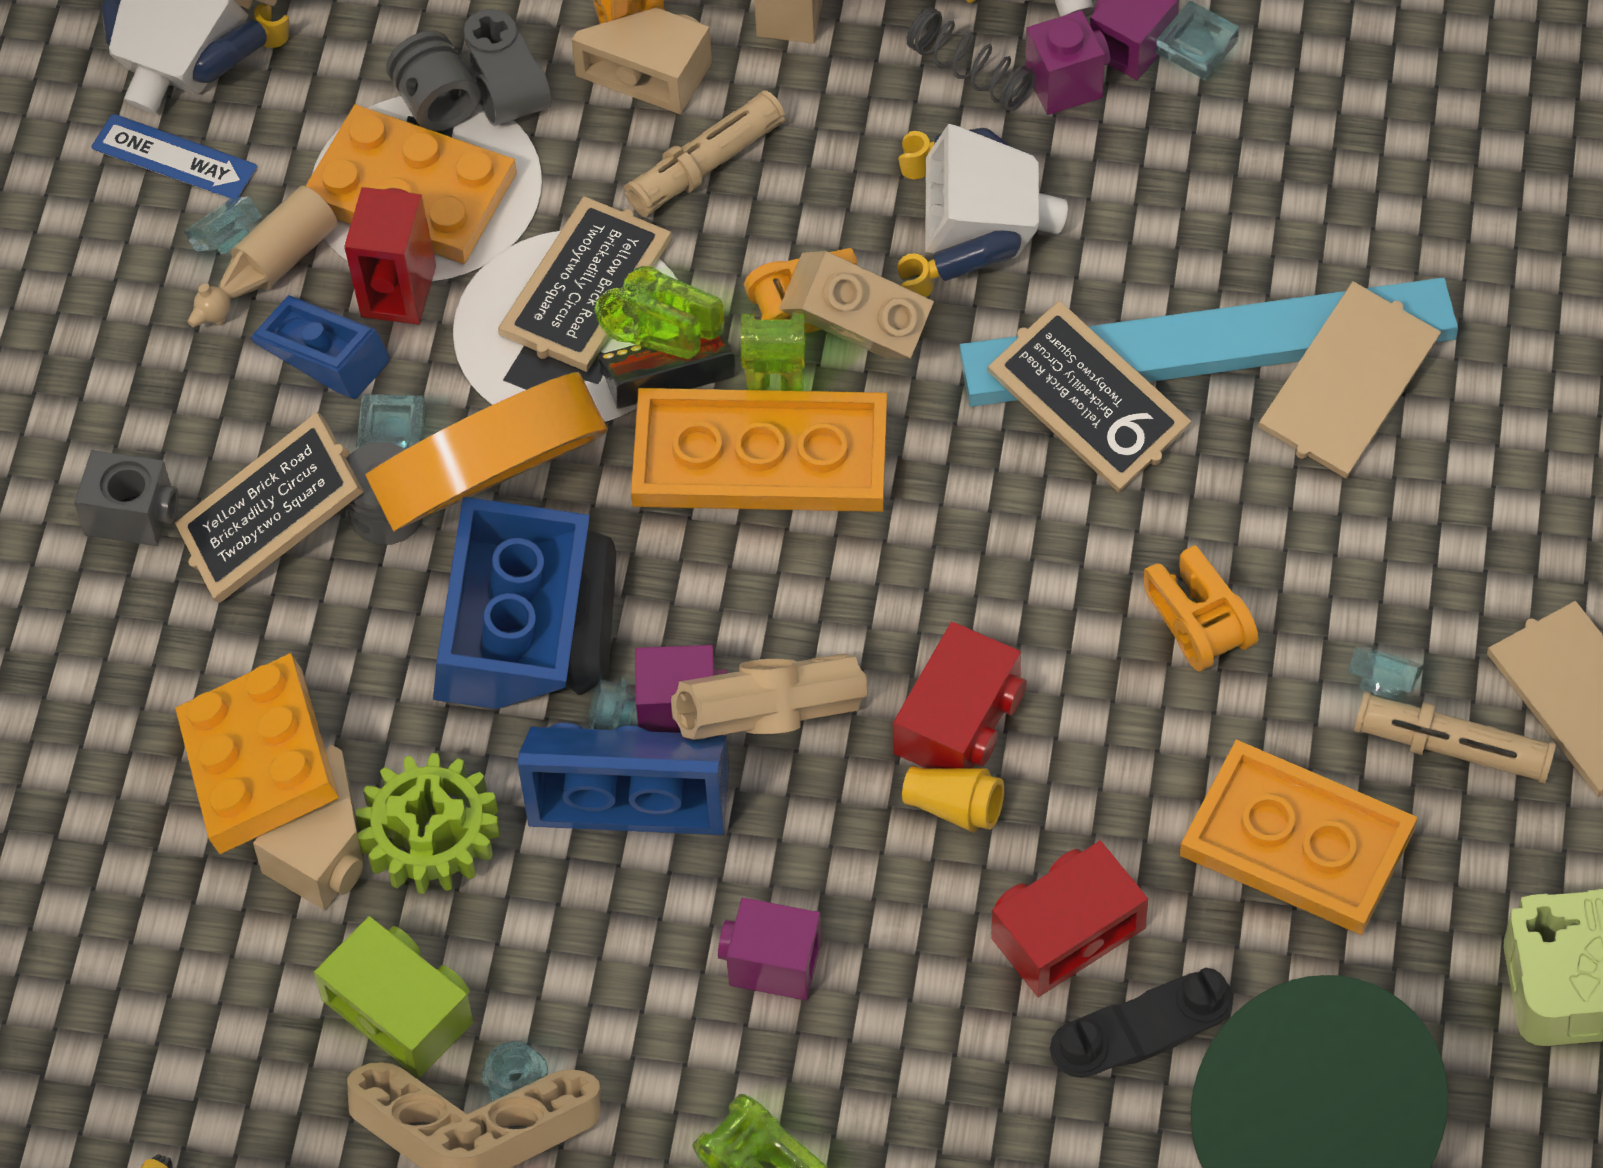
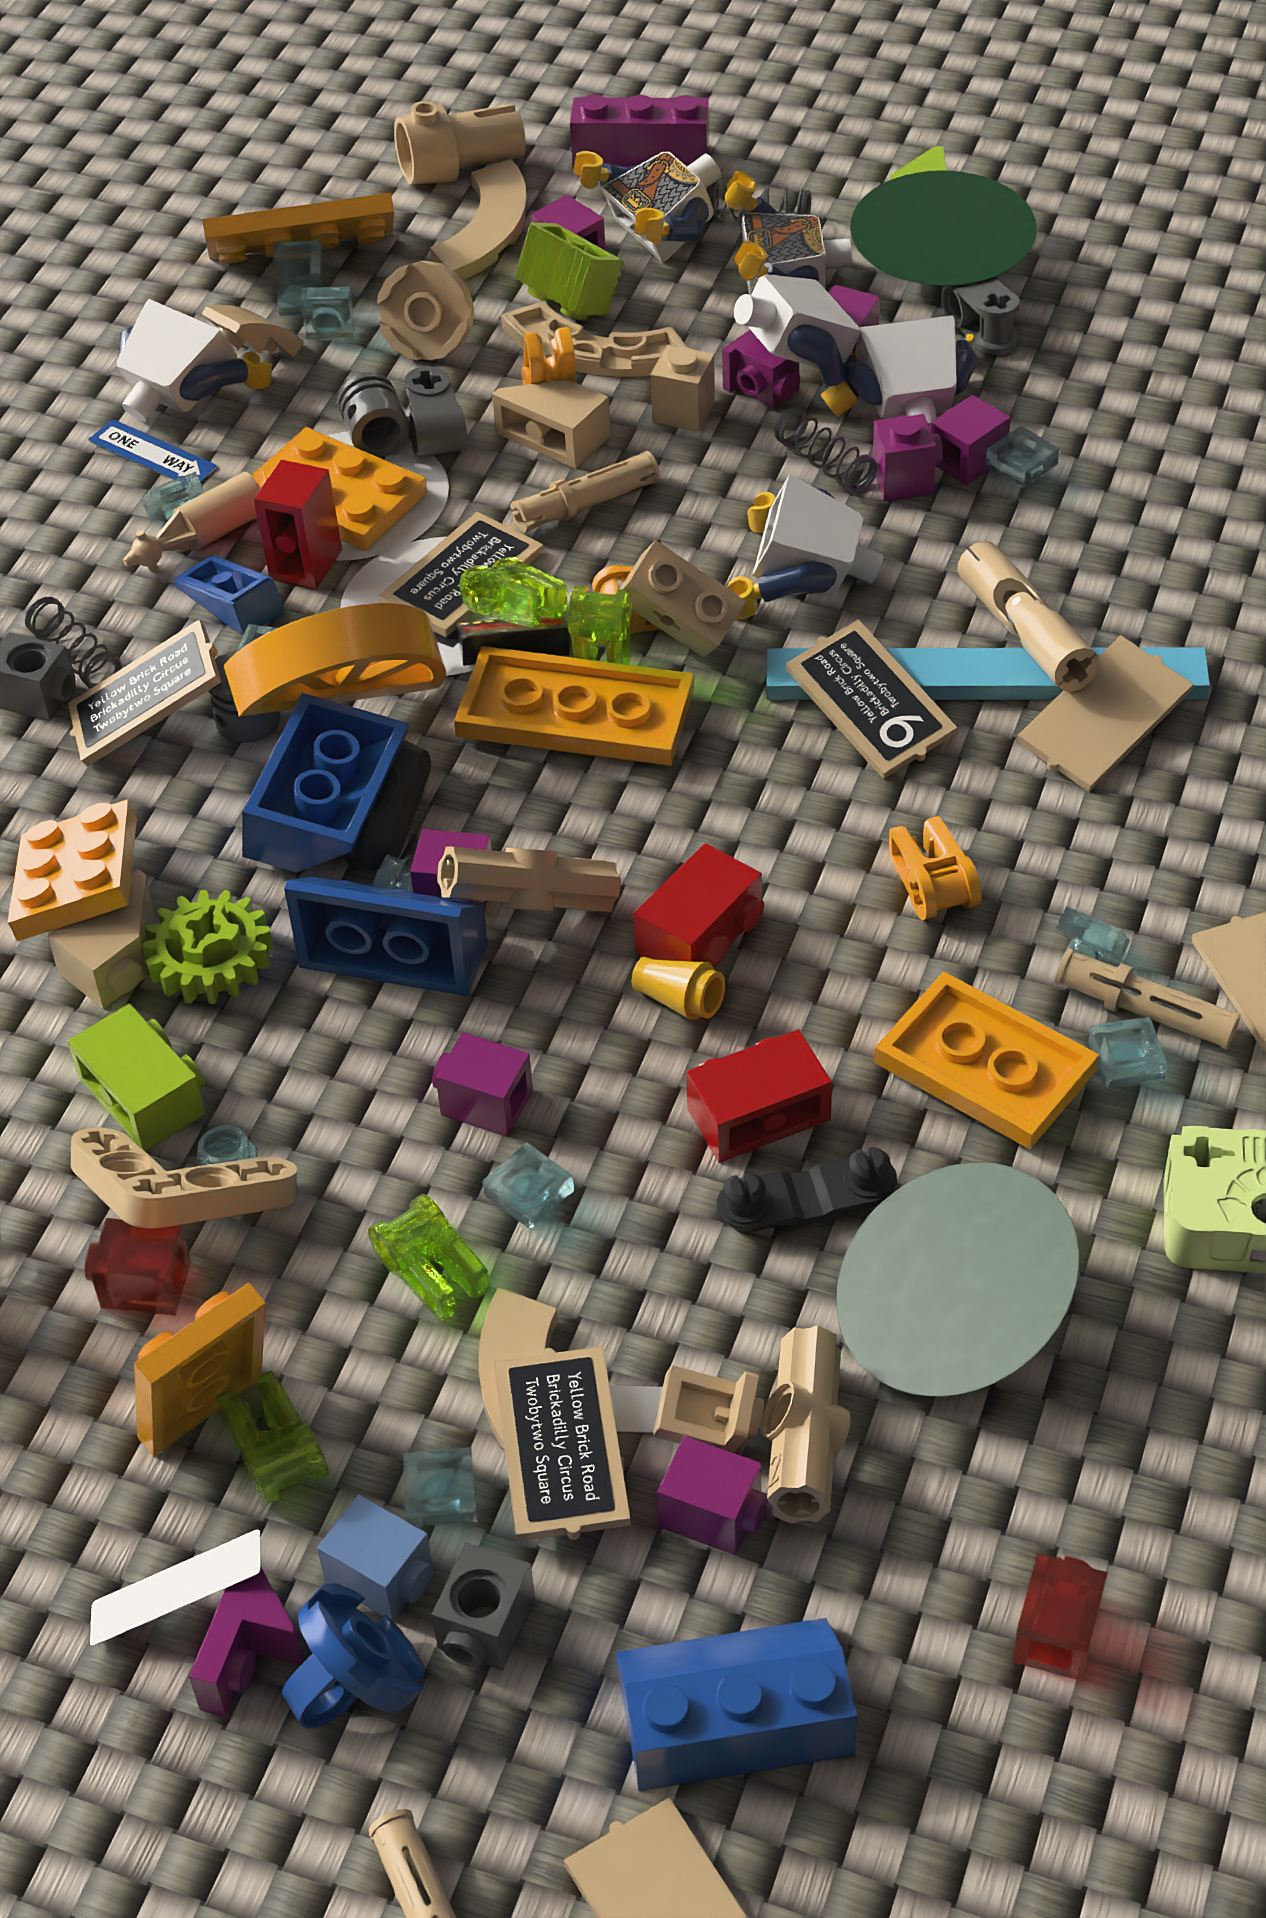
camera: 10 degrees right, 10 degrees down
none -> dark grey piece [25,597,122,689]
none -> clear light blue plate [483,1142,574,1229]
none -> tan piece [958,541,1100,692]
none -> clear light blue plate [1088,1016,1167,1089]

